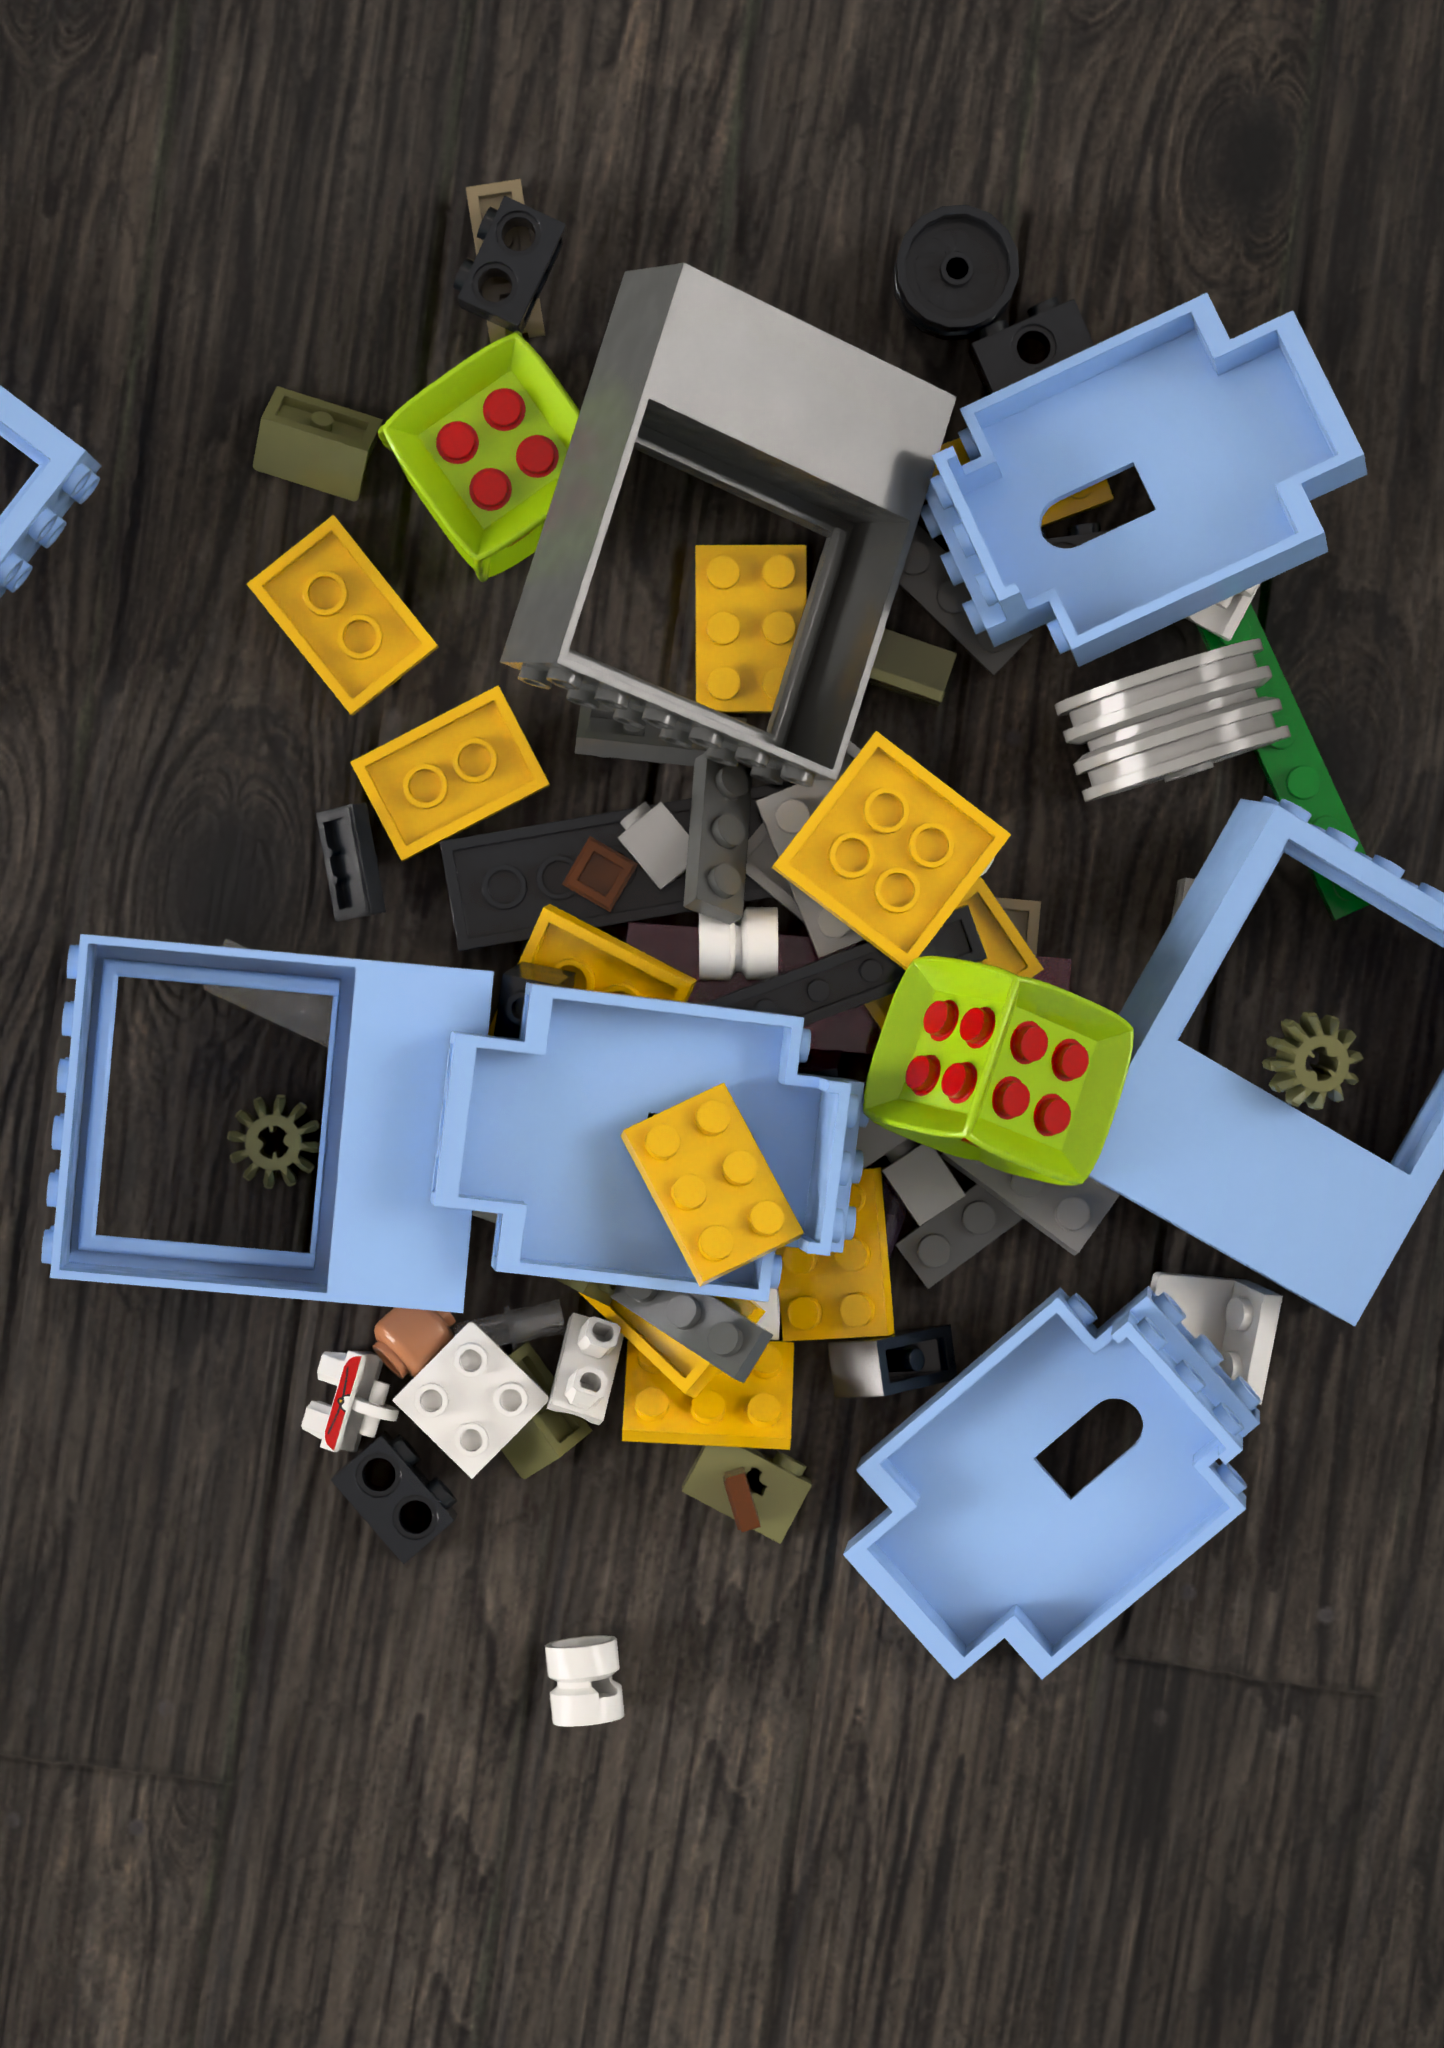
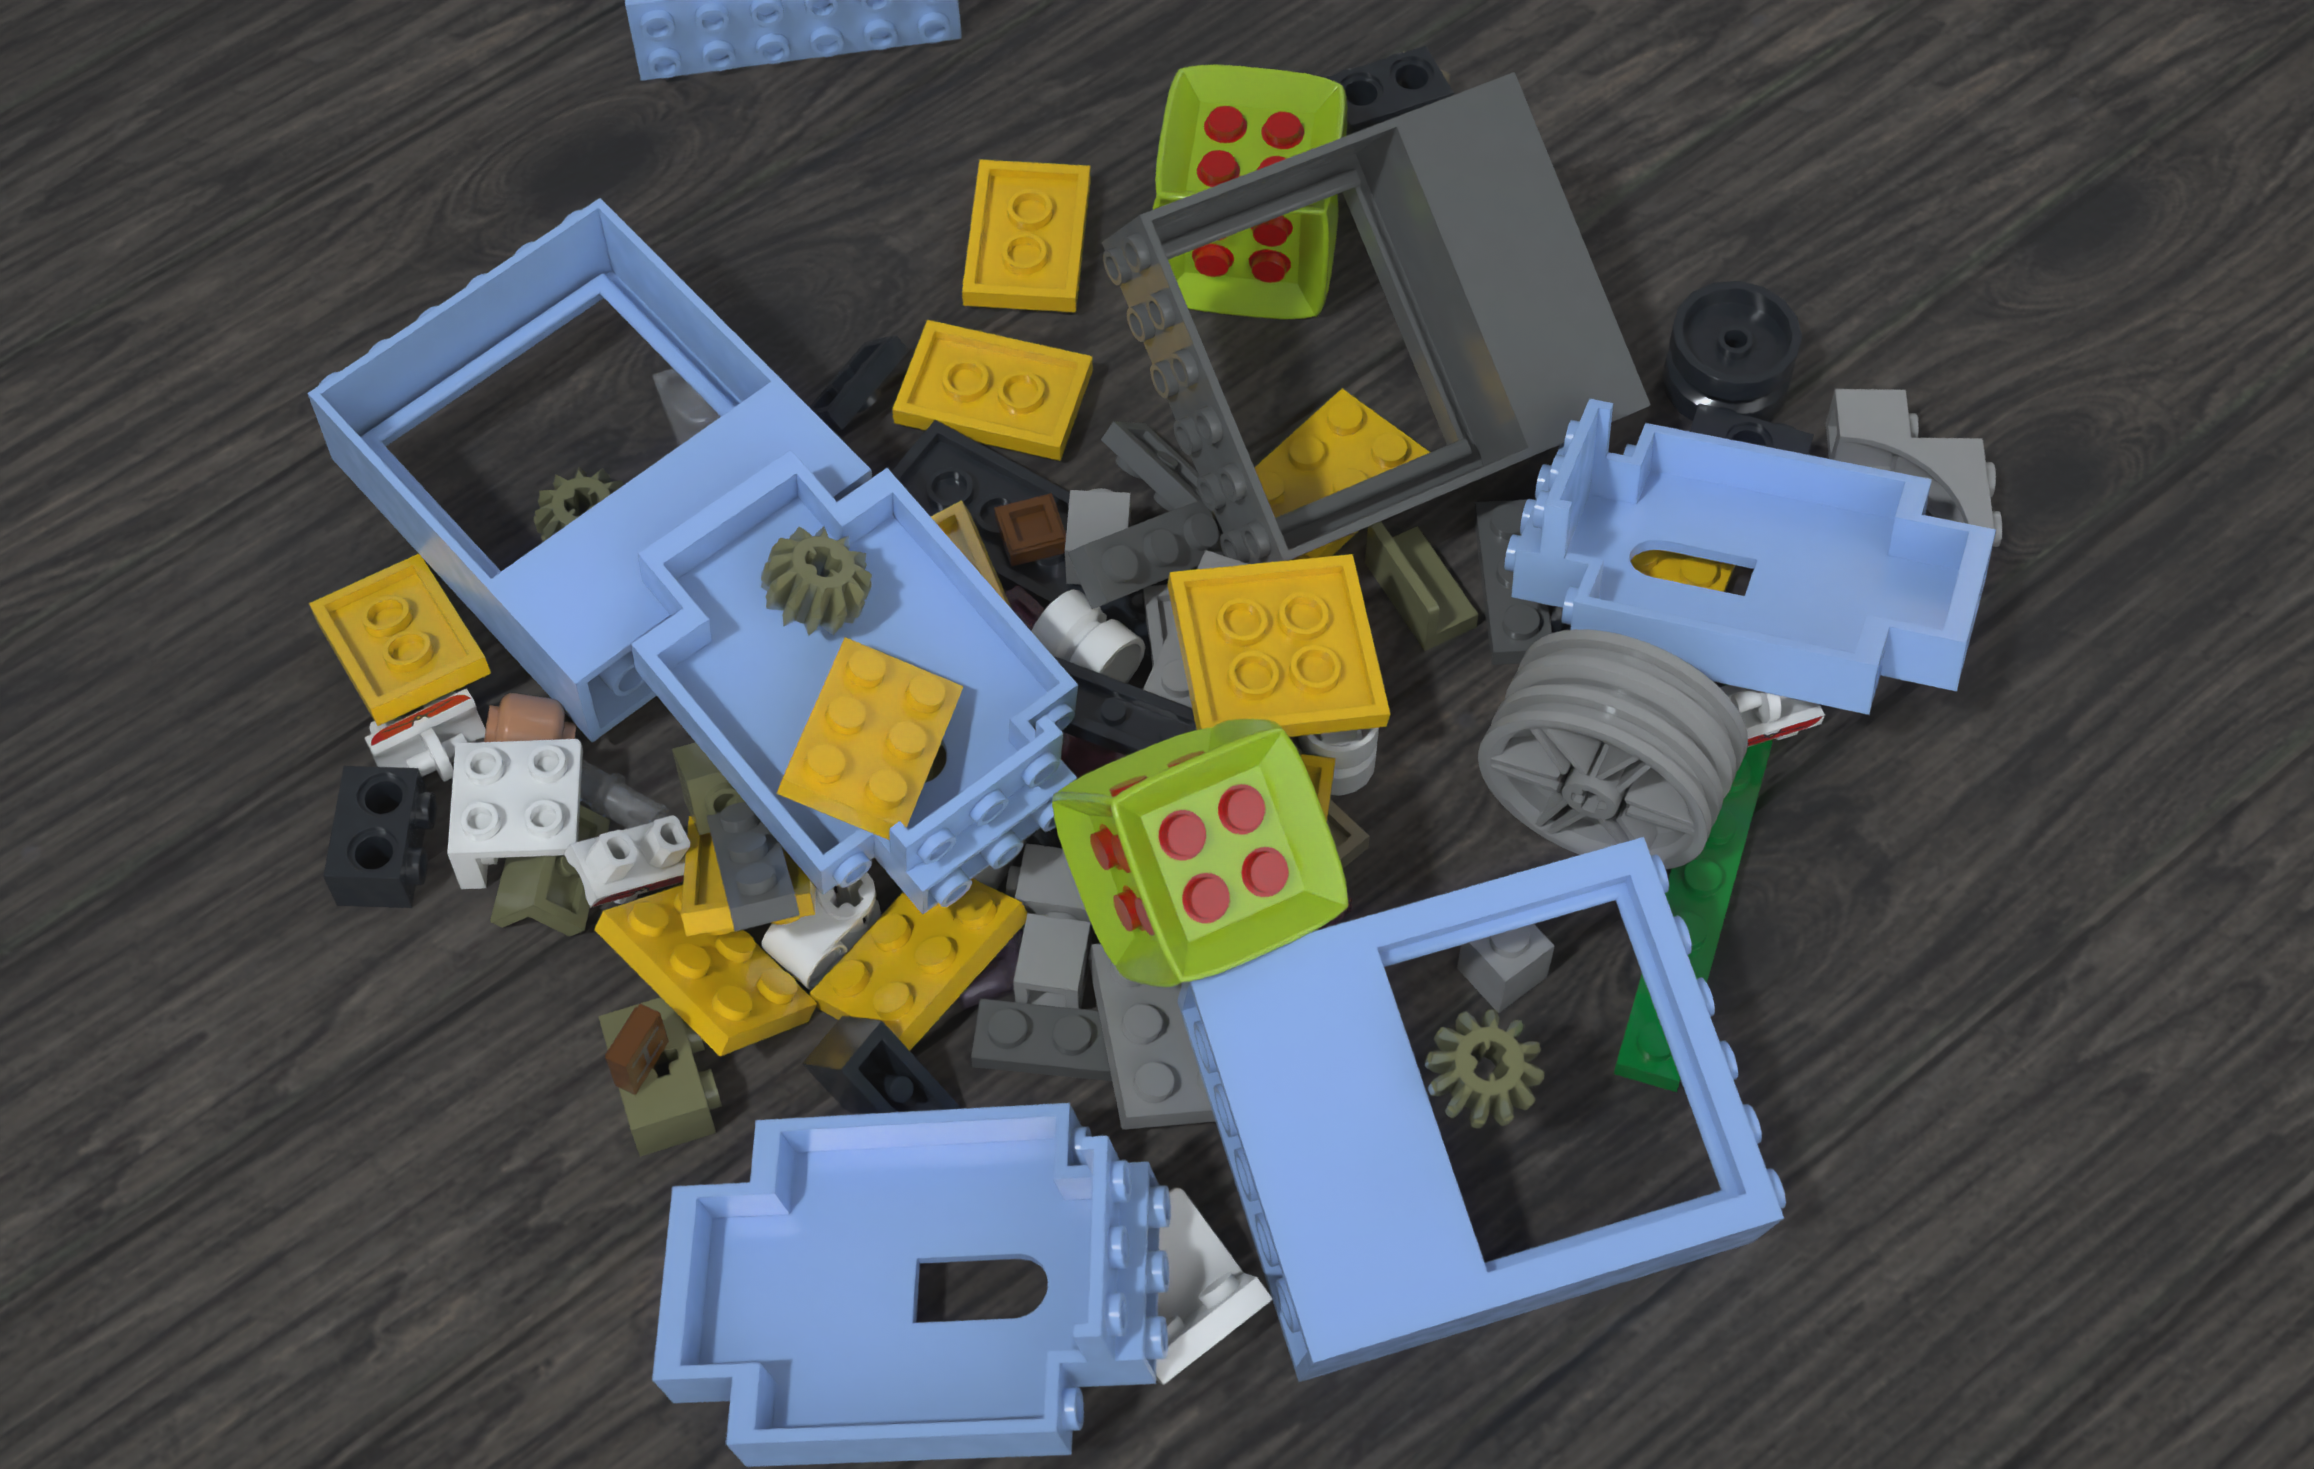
camera: 40 degrees right, 30 degrees down
olive panel [253,386,383,501] -> none
white wheel [545,1635,625,1727] -> none
none -> yellow plate [309,554,491,726]
none -> olive gear [761,526,872,636]
none -> light grey arch [1825,389,2002,547]

